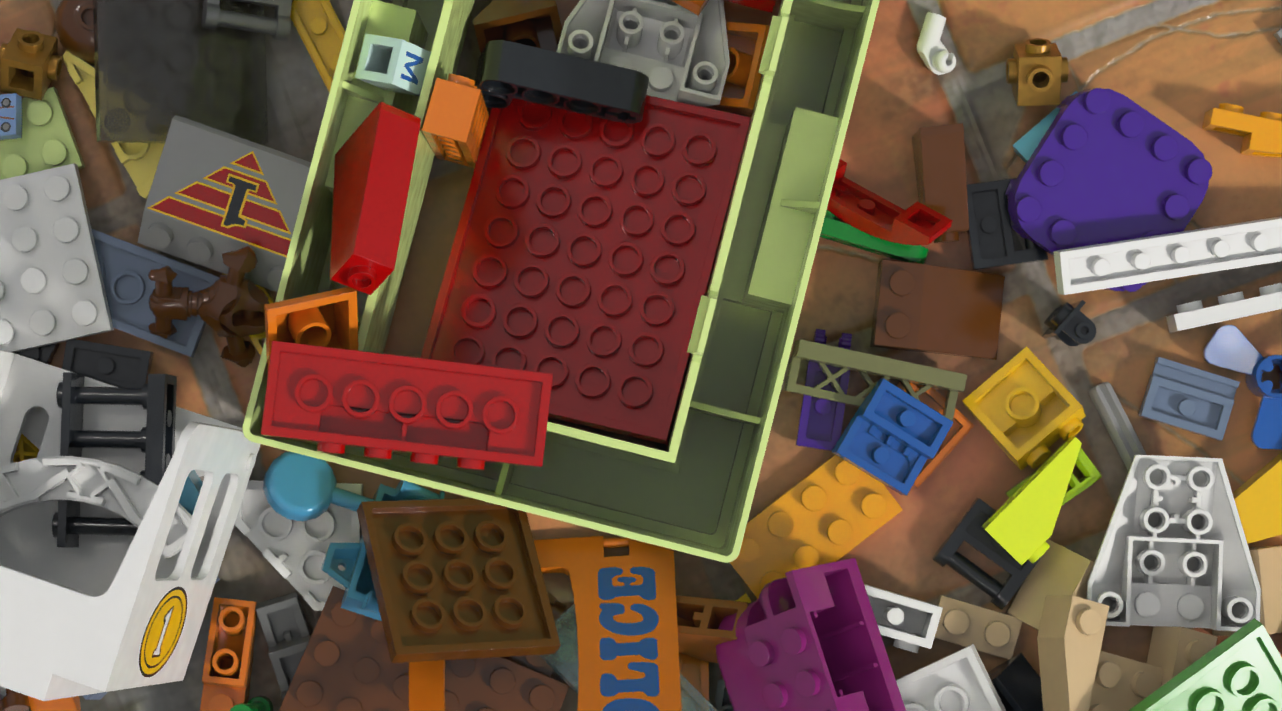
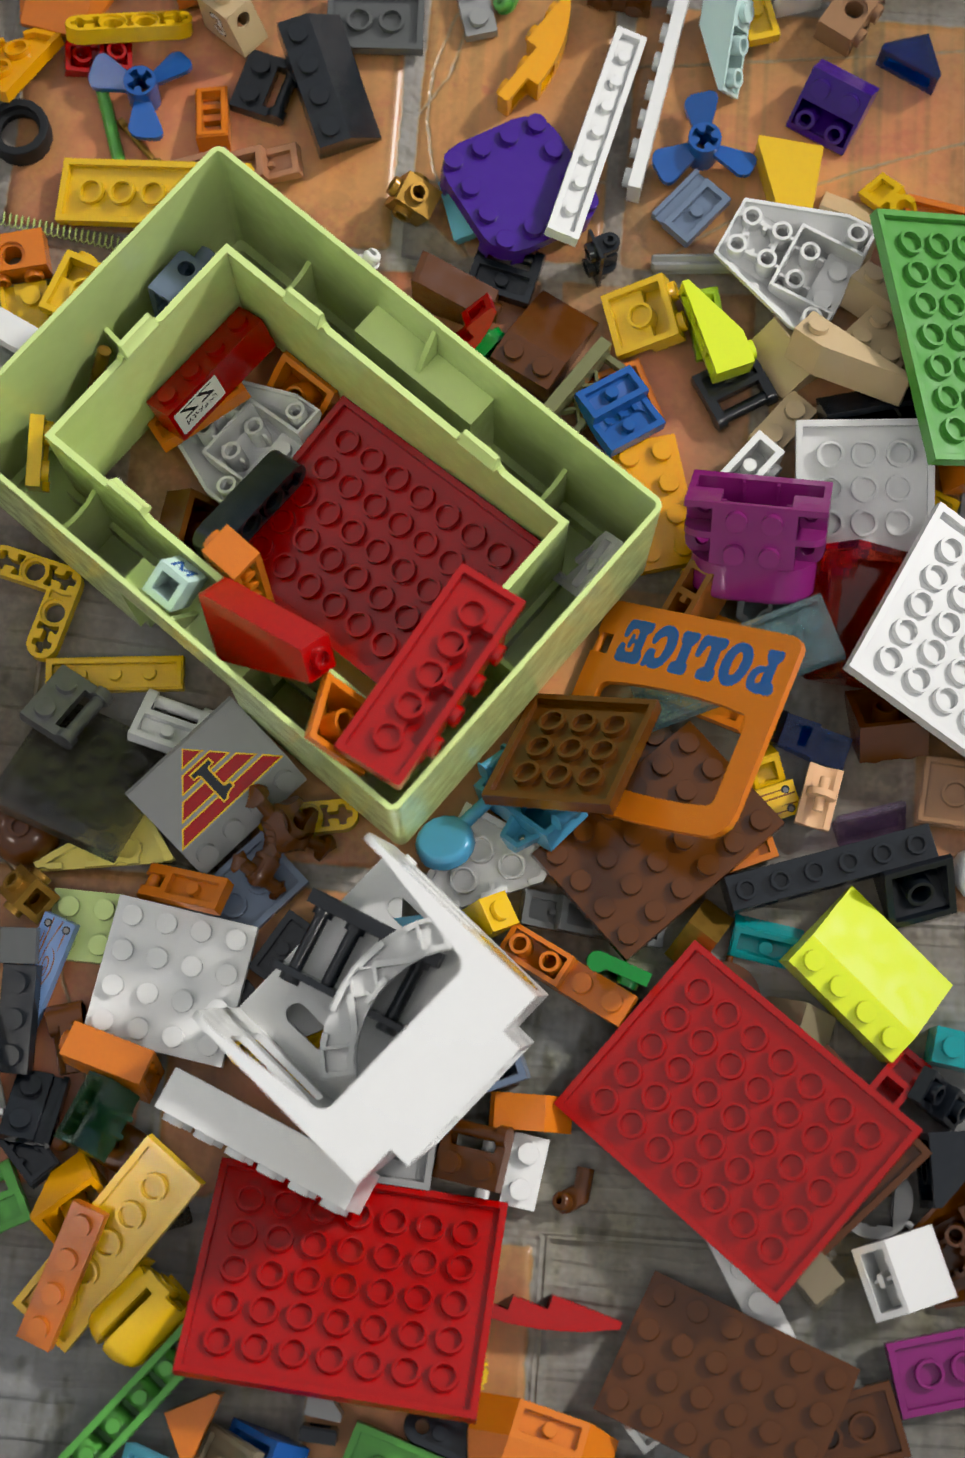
camera: 60 degrees left, 10 degrees down
none -> white plate [127,688,214,754]
none -> orange plate [136,863,234,916]
none -> yellow brick [462,890,520,939]
none -> white wing [553,531,624,597]

